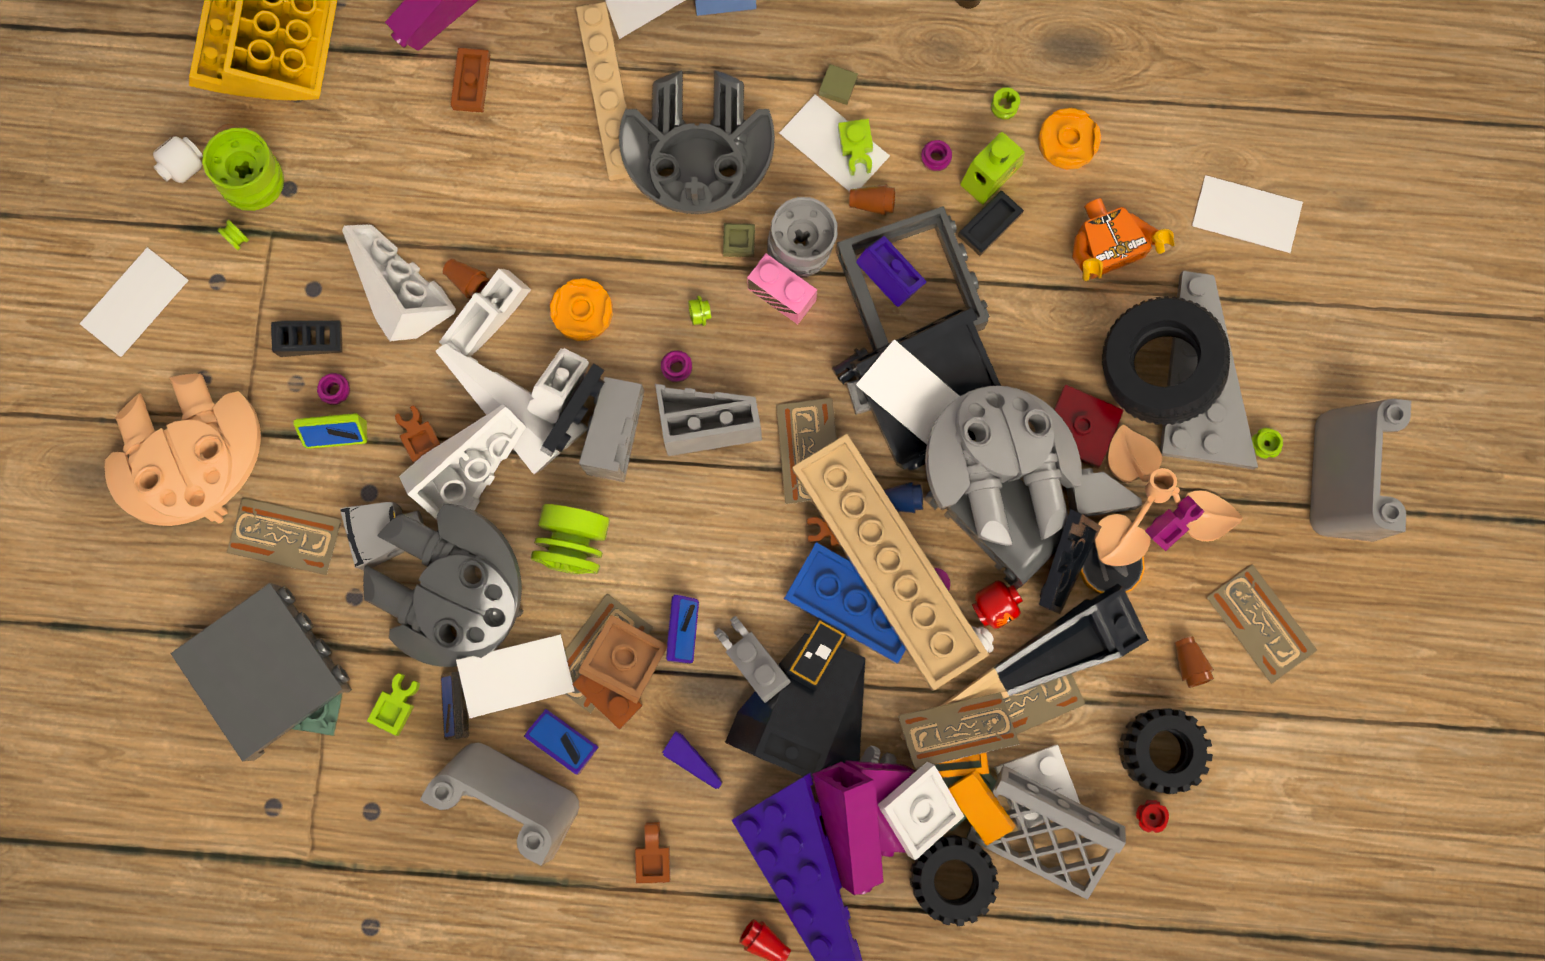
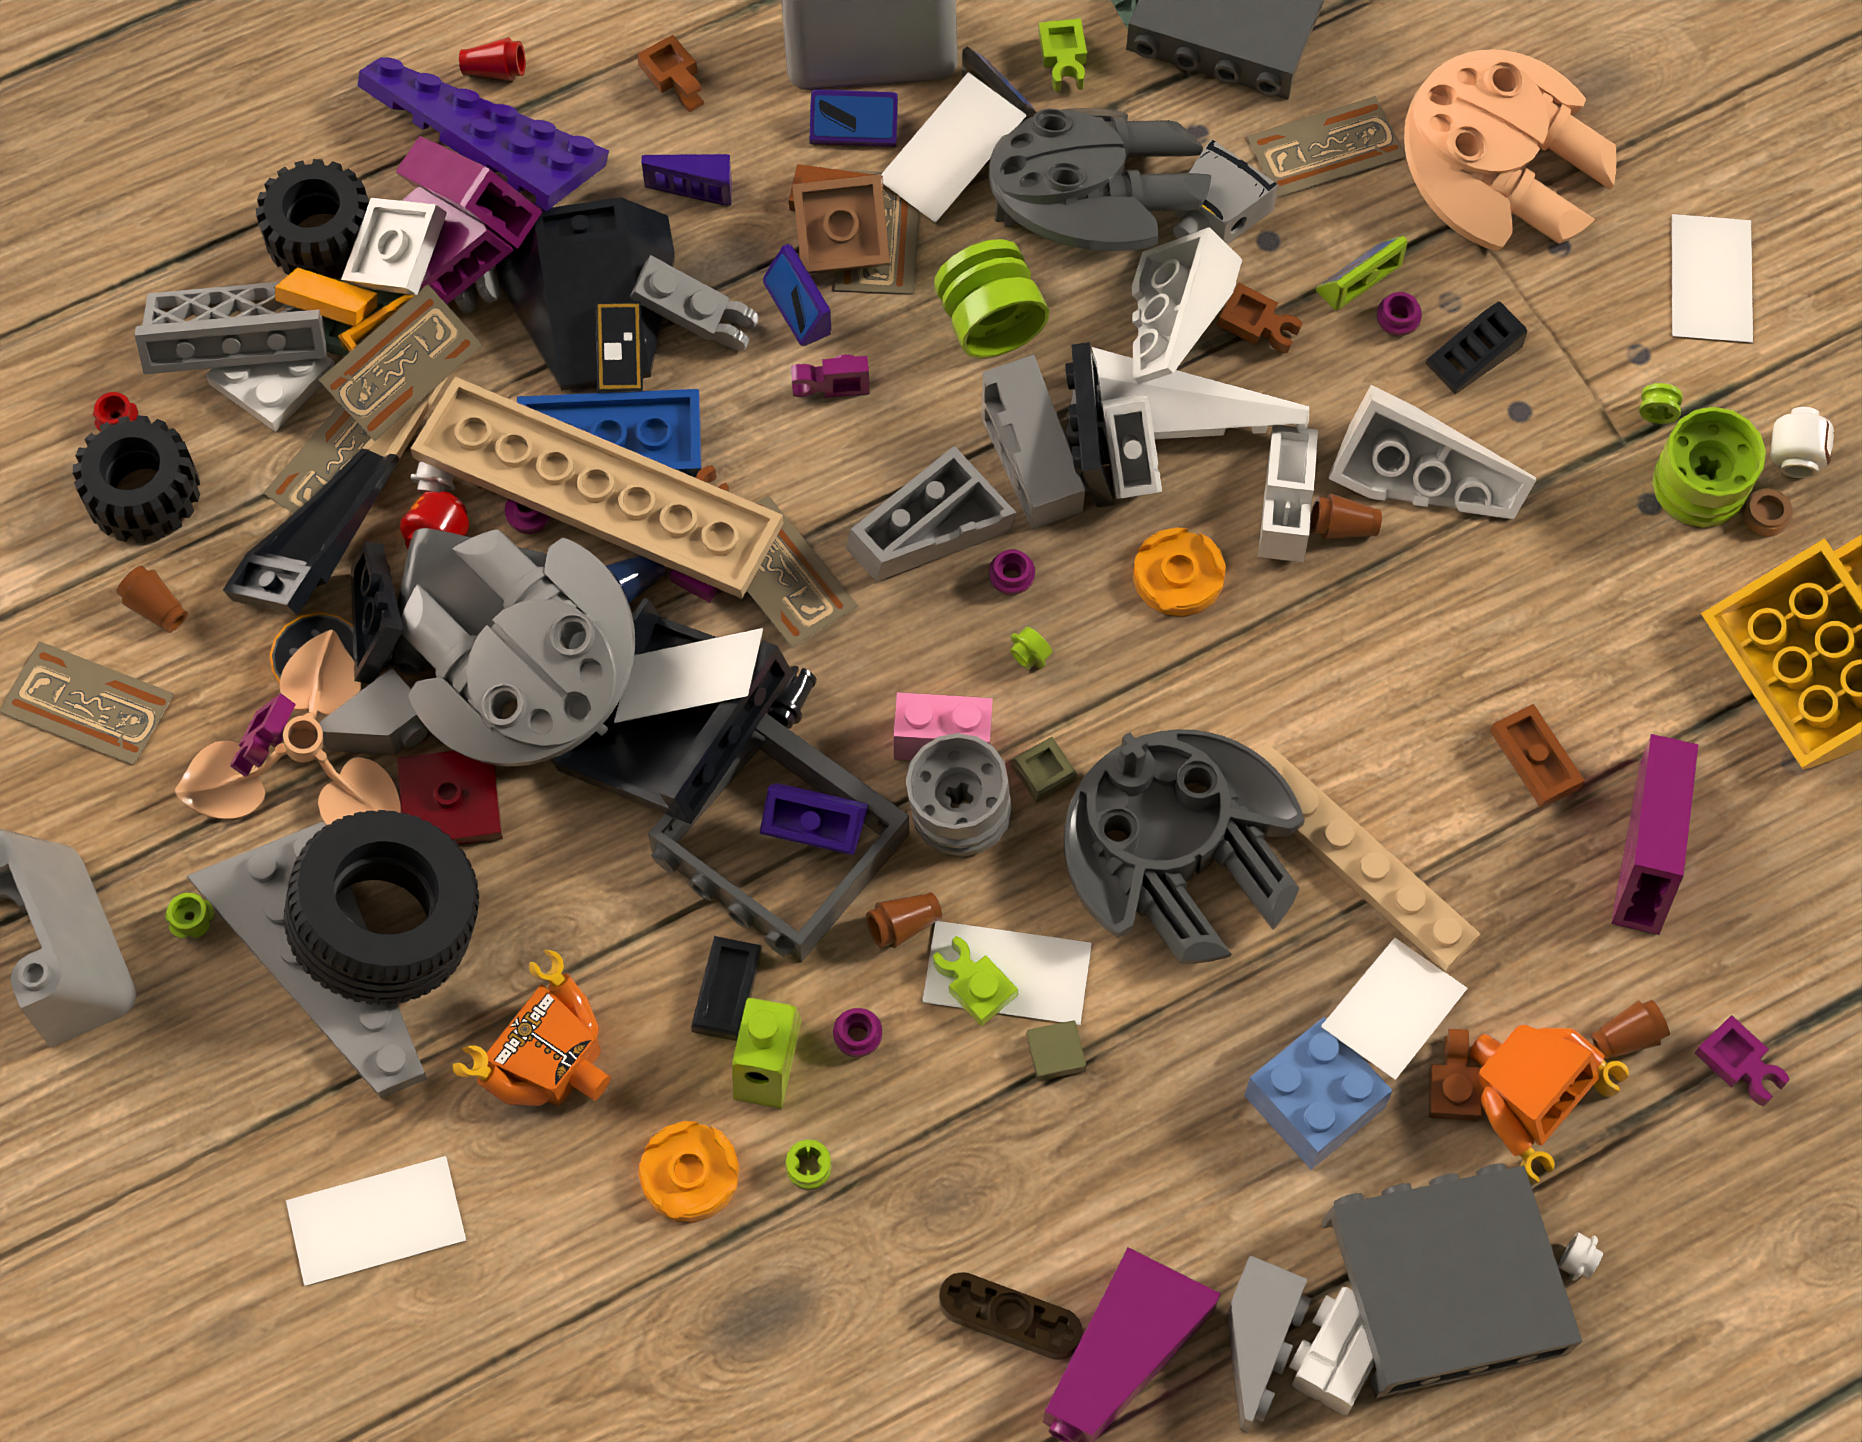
camera: 145 degrees right, 15 degrees down
none -> magenta plate [791,354,870,398]

